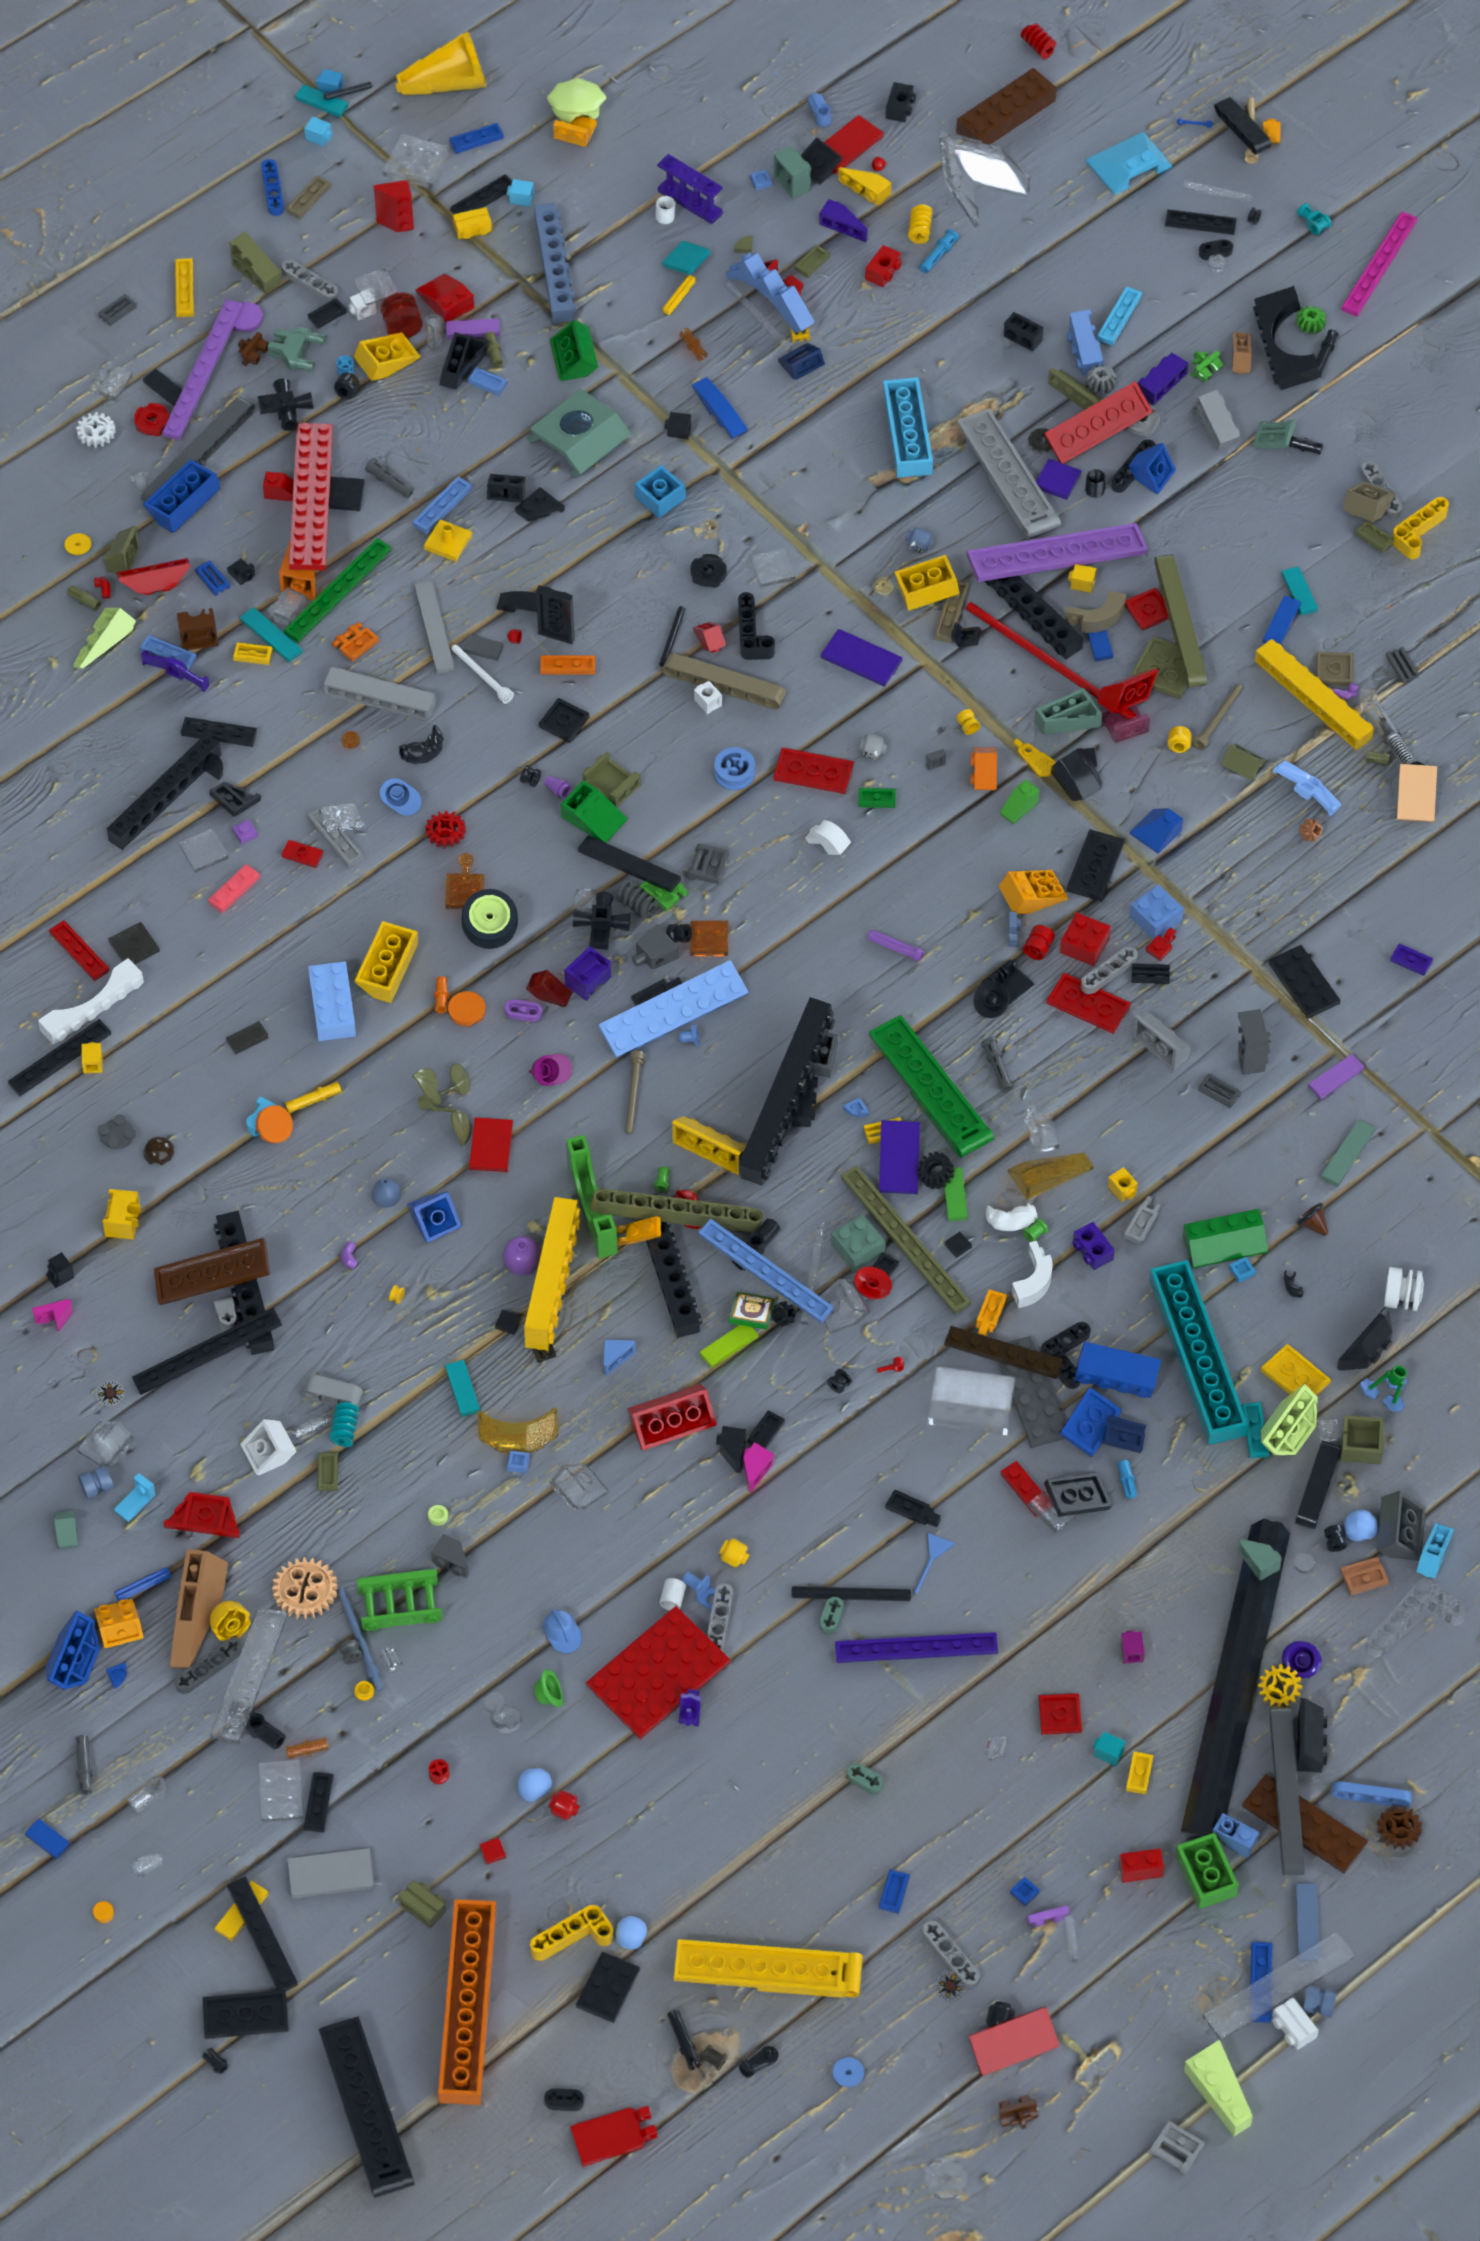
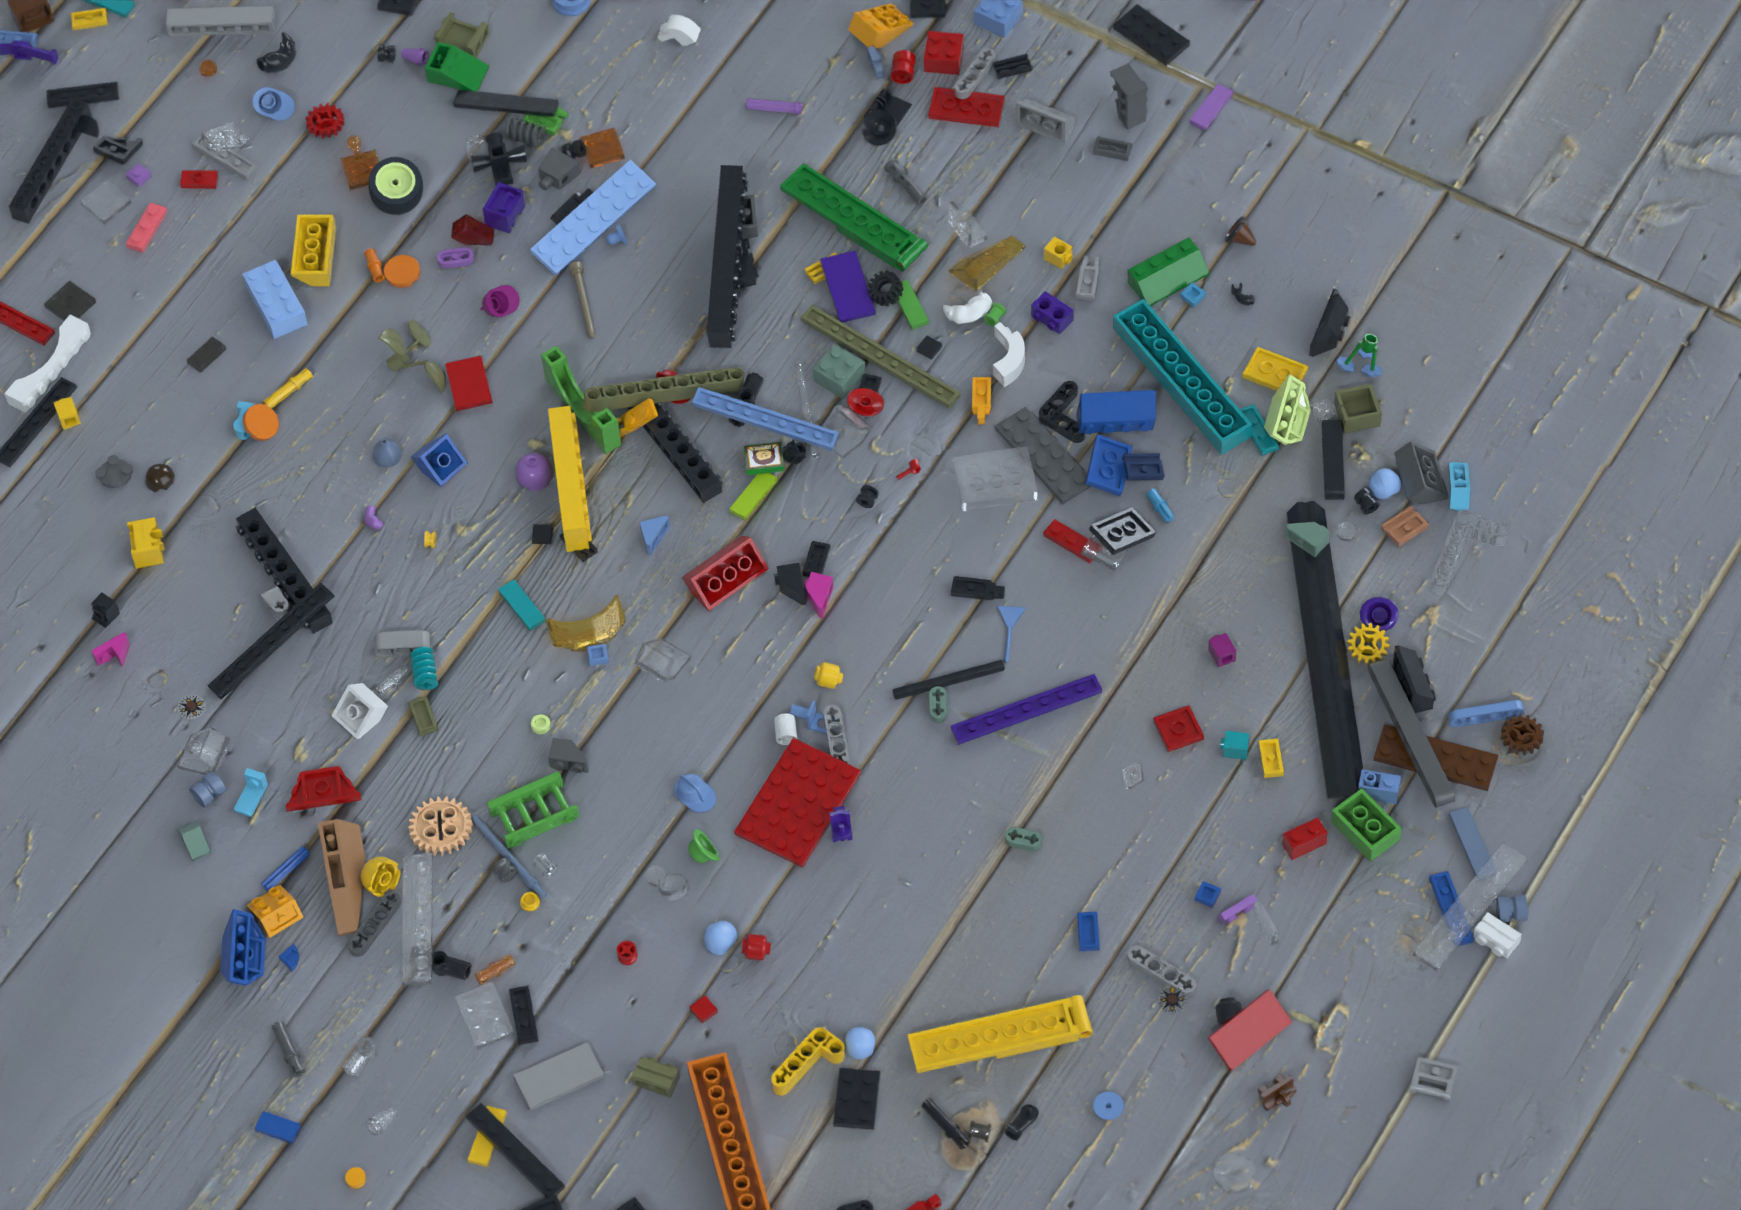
camera: 15 degrees left, 0 degrees up
reddish brown plate [154,1238,270,1305] -> none
bright green pin [654,1166,670,1192] -> none
yellow slope [672,1116,746,1175] -> none
dark grey plate [686,844,729,884] -> none
medium blue tile [843,1097,869,1117] -> none
dark brown plate [944,1326,1063,1379] -> none
red plate [1146,927,1176,961] -> none
yellowish green wedge [1184,2039,1253,2136] -> none
sand green tile [1321,1120,1375,1187] -> none
white wheel [1384,1267,1424,1312] -> none

